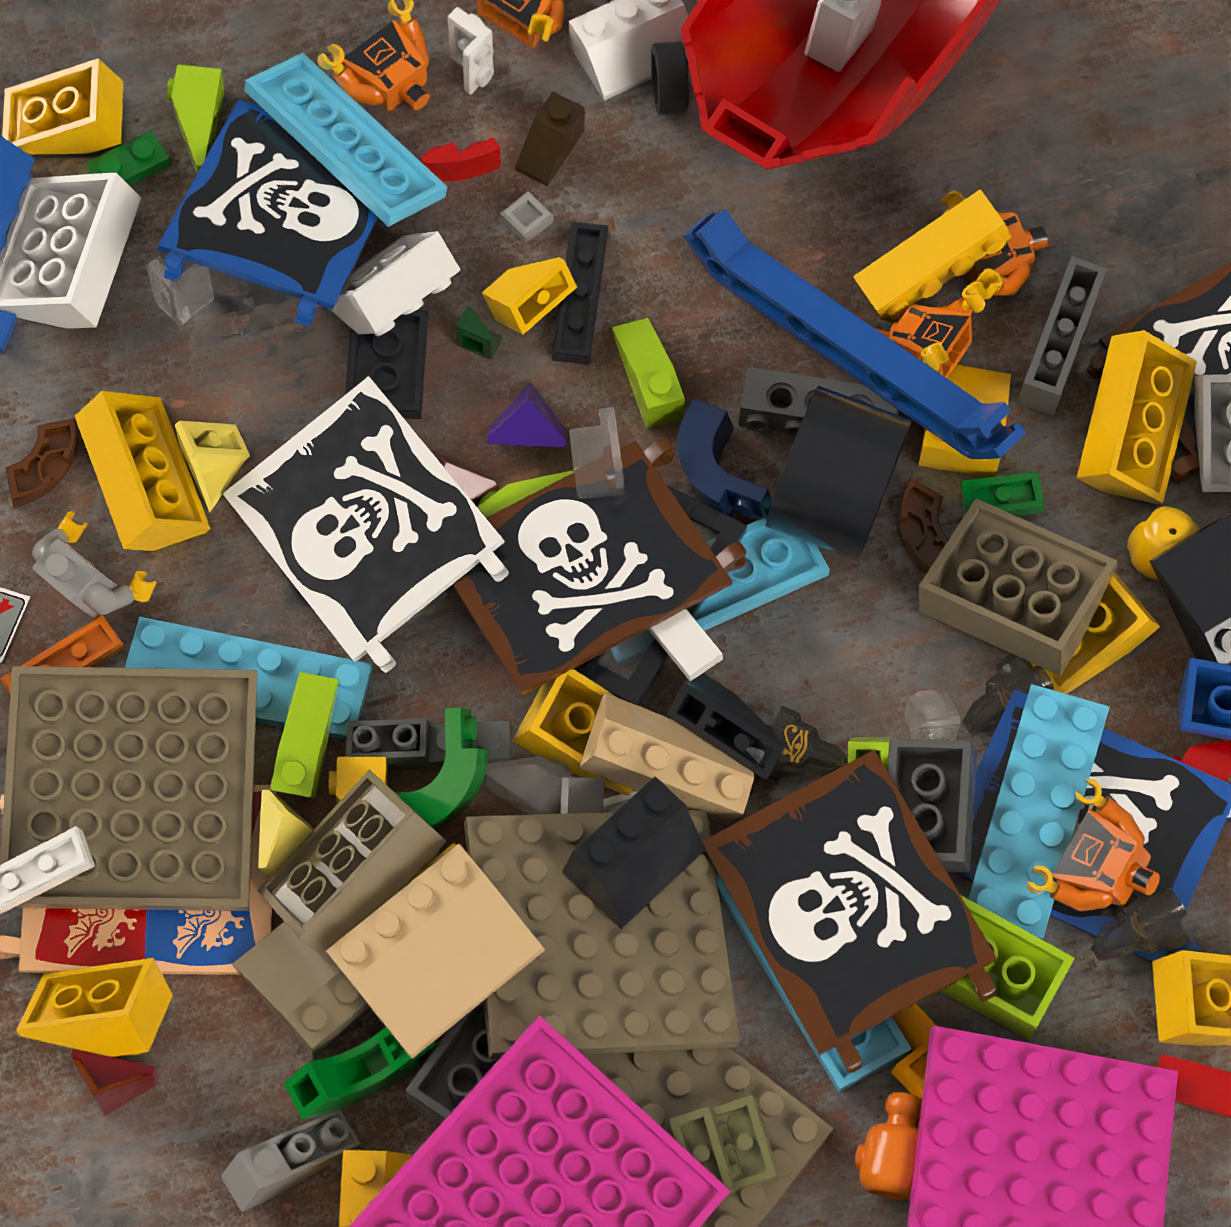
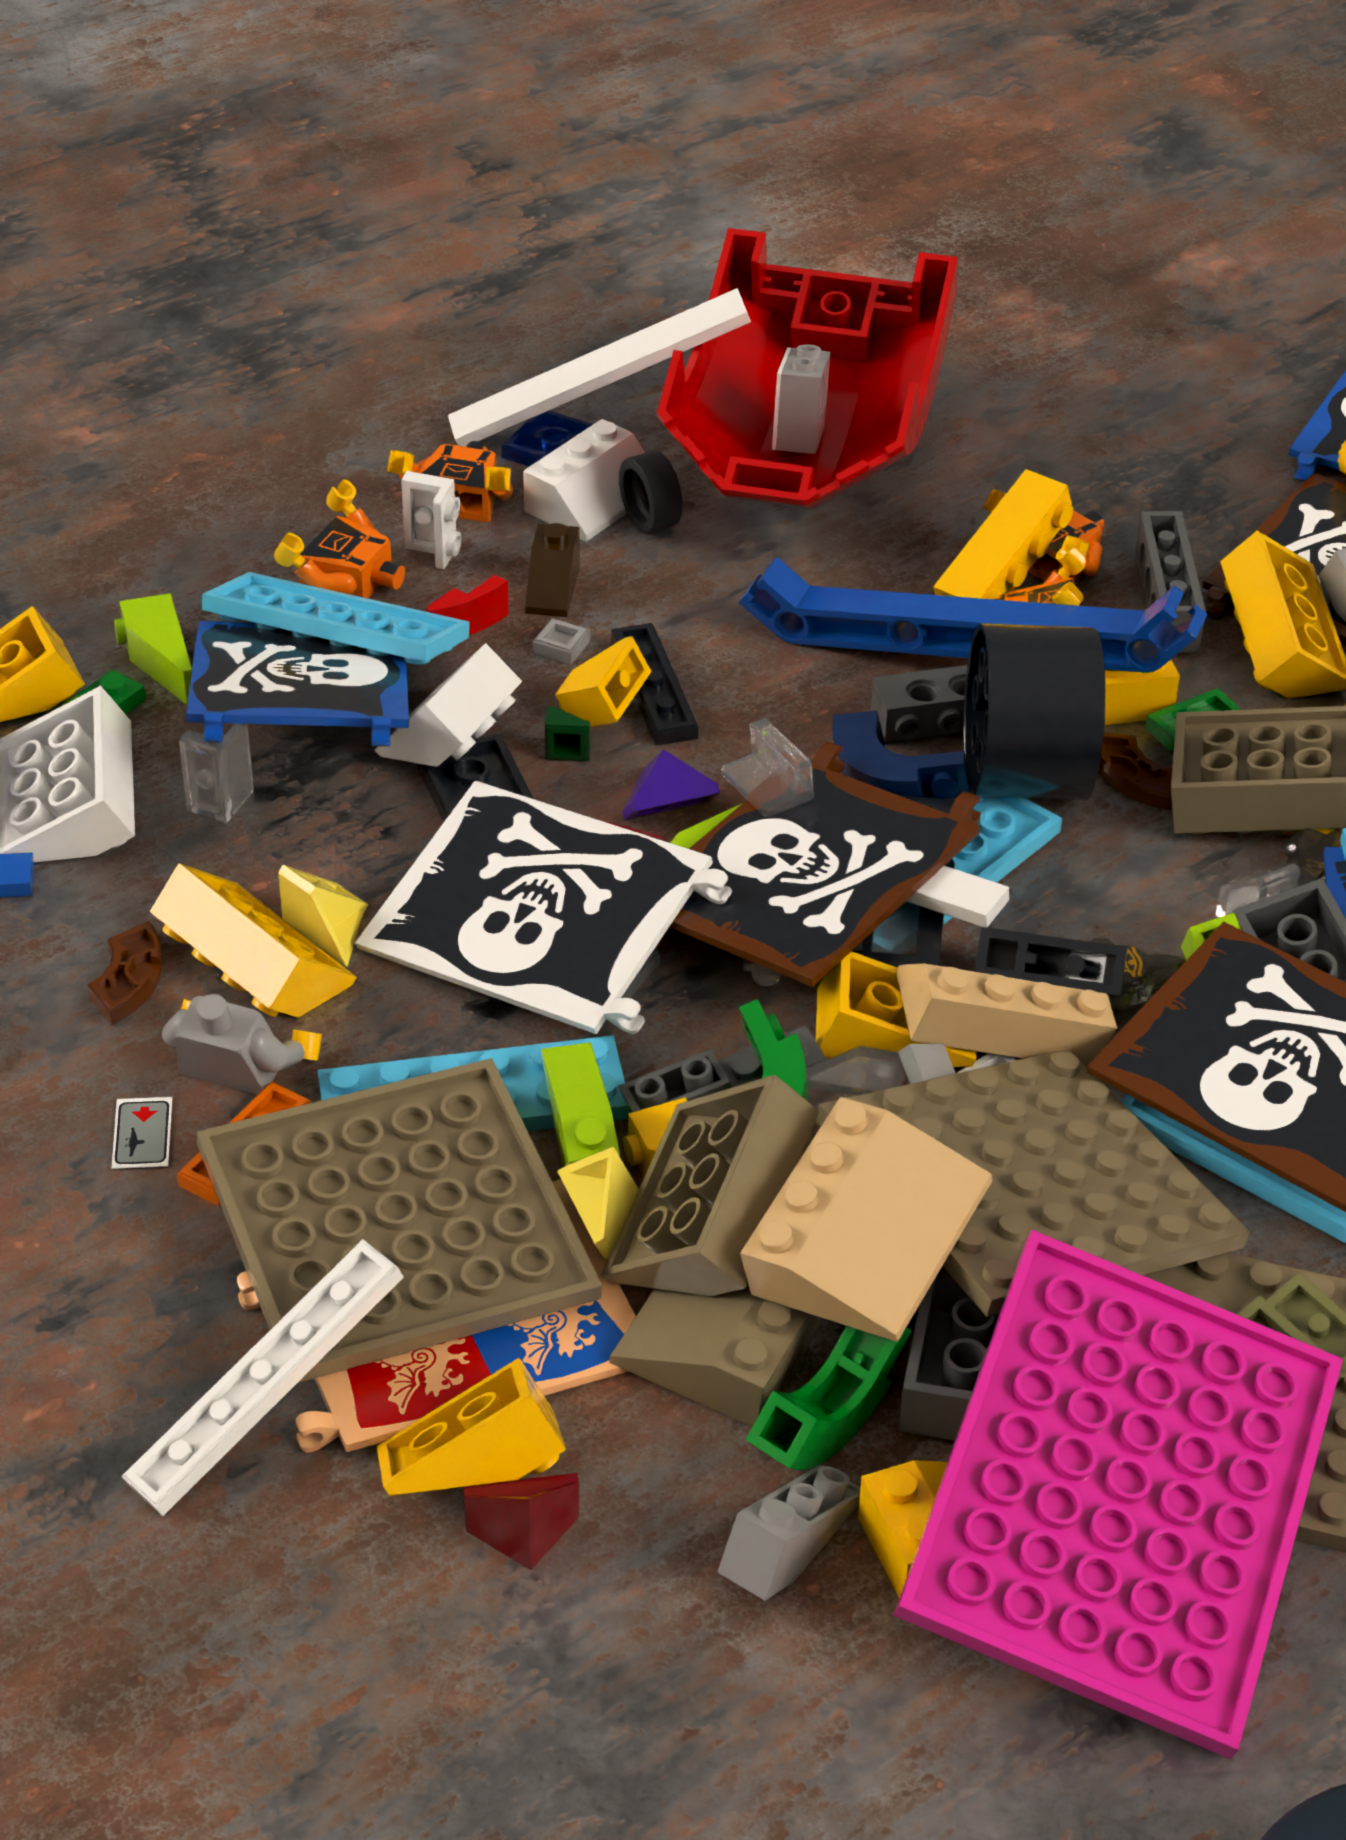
camera: 20 degrees left, 25 degrees down
black slope [562,776,705,930] -> none
lime slope [612,318,685,429] -> none

